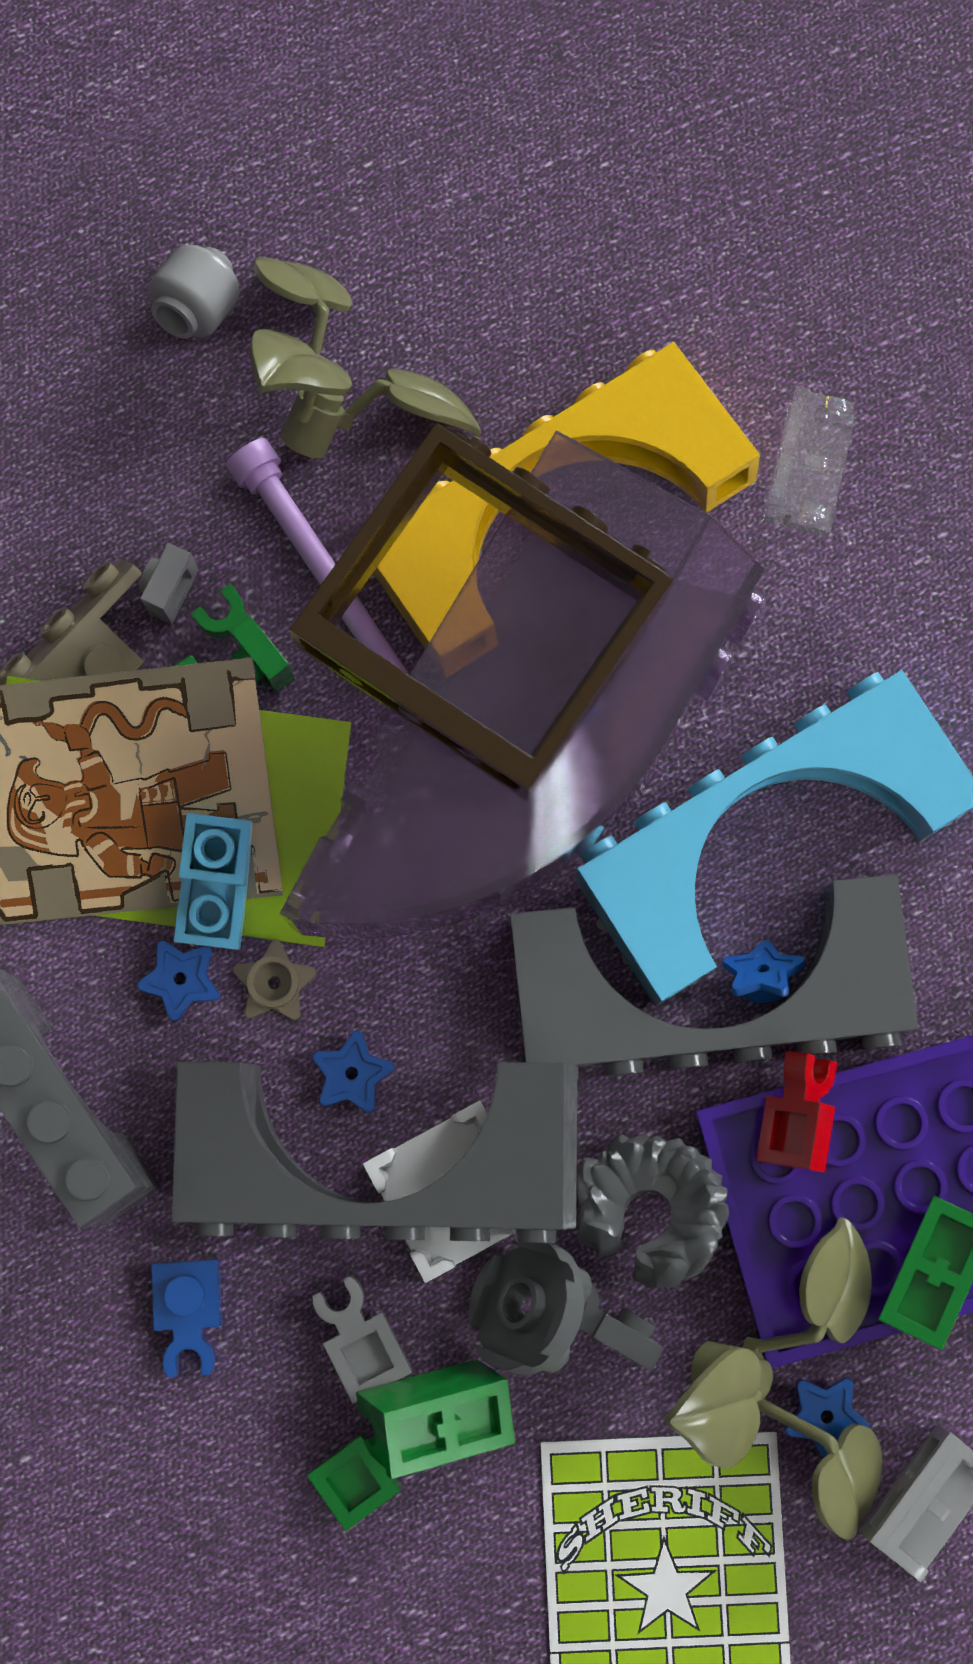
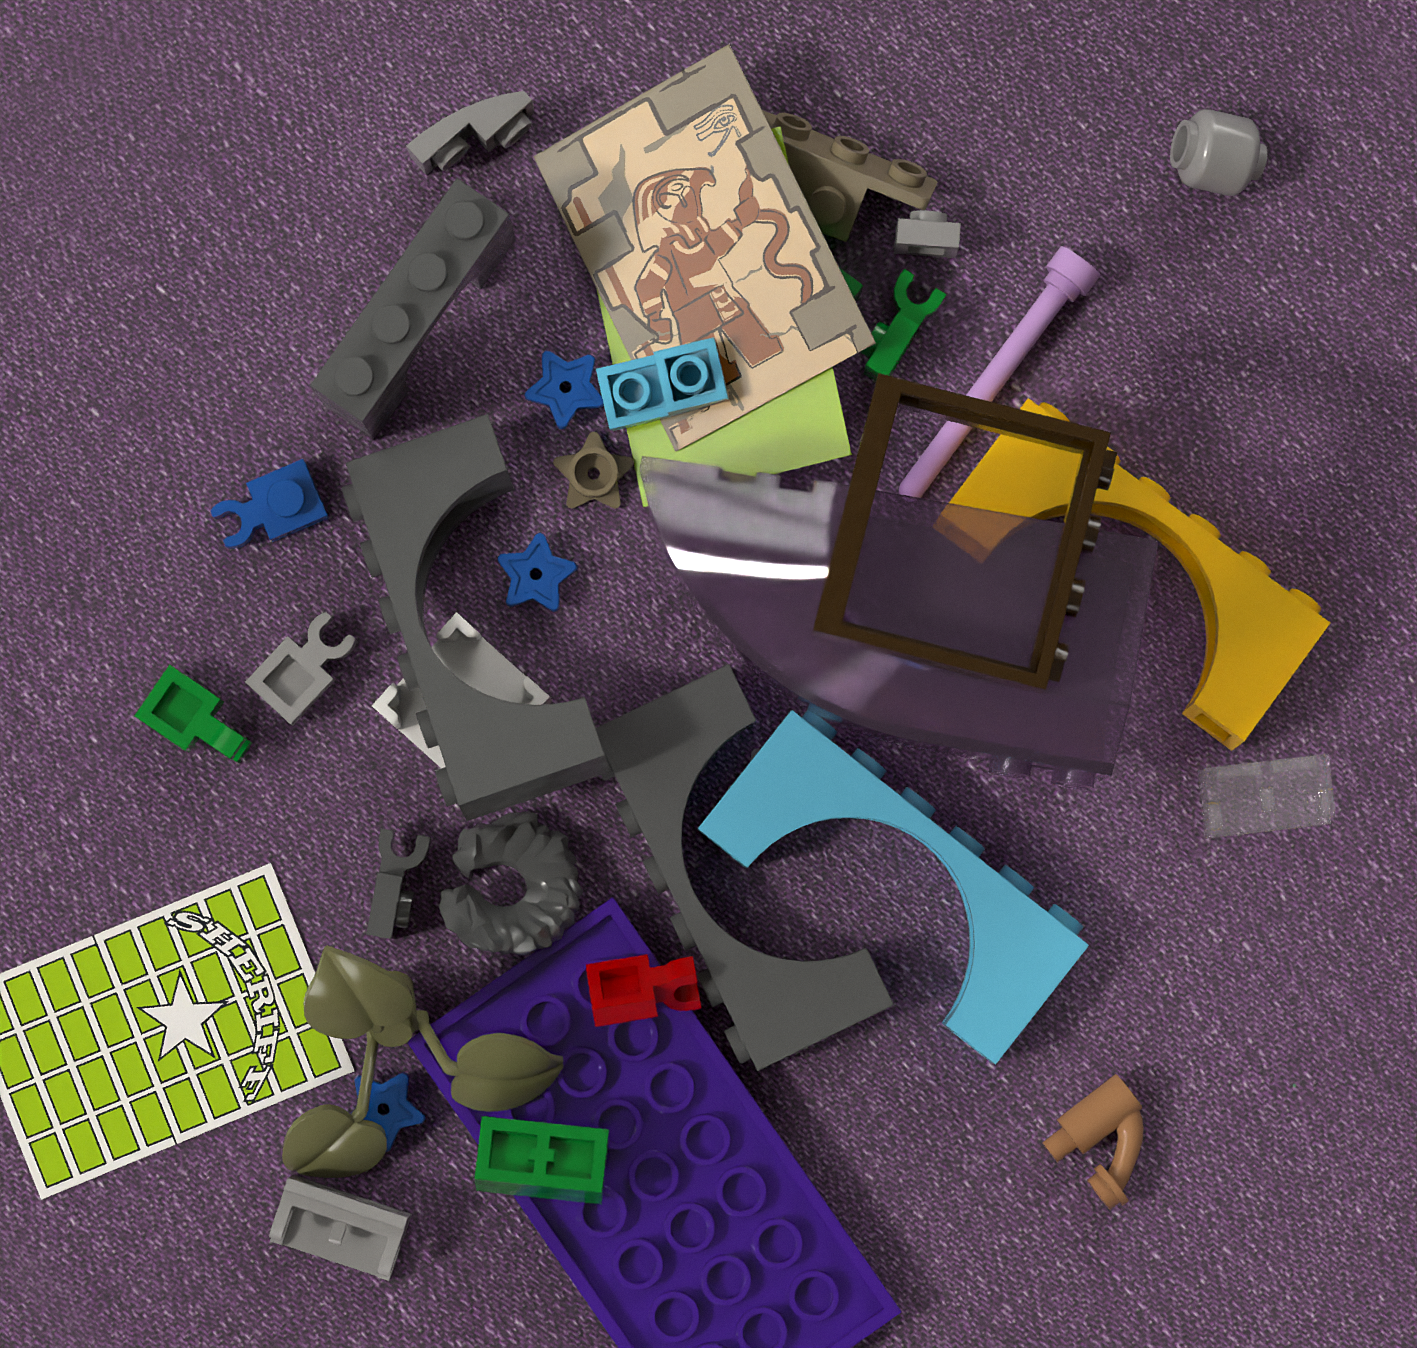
camera: 70 degrees right, 5 degrees up
olive plant [249,256,481,458] -> none
green hinge [356,1359,515,1479] -> none
dark grey plate [468,1240,592,1376] -> none
blue plate [722,940,806,1003] -> none

